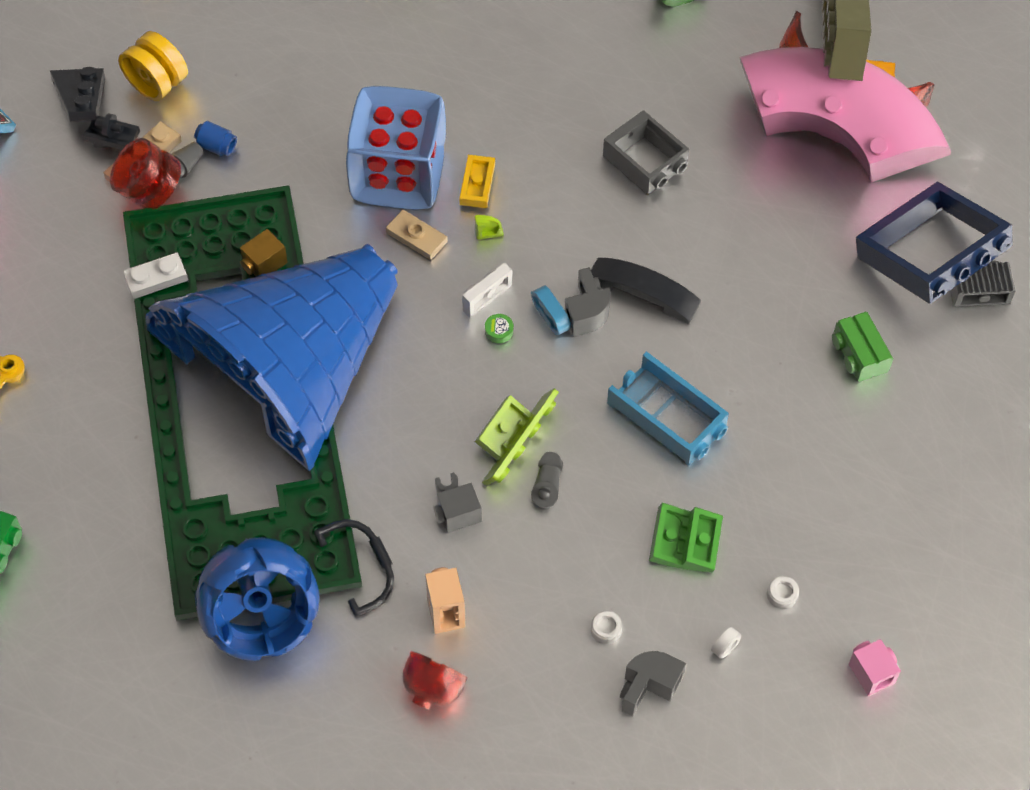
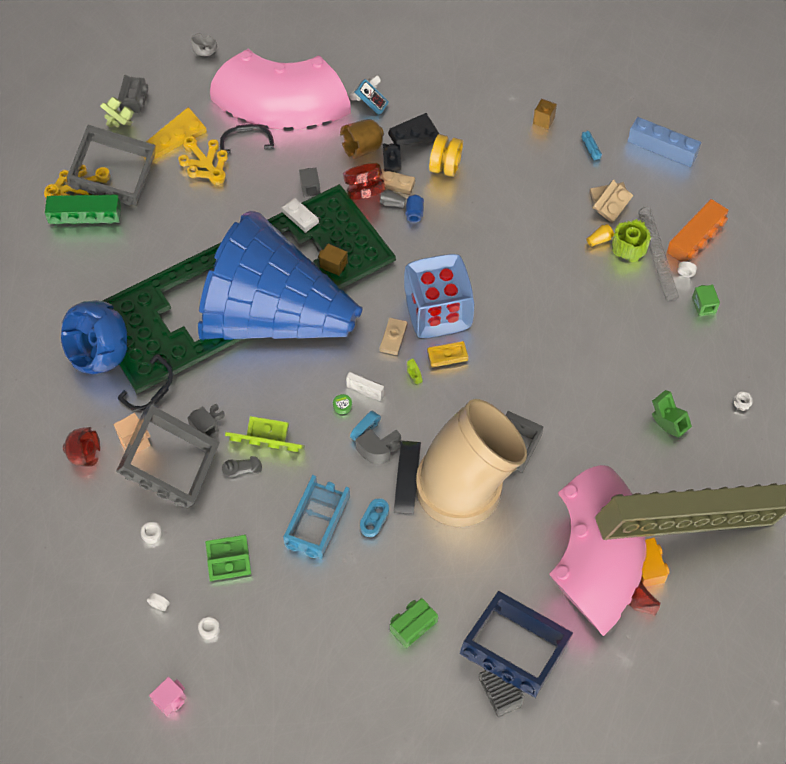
camera: 70 degrees right, 0 degrees up
dark grey brick [620,651,686,717] -> none
none -> dark grey window [116,405,220,508]
none -> dark grey brick [299,167,320,197]
none -> pearl gold cylinder [340,119,384,159]
none -> dark azure plate [360,499,389,537]
none -> tan cylinder [416,399,527,527]

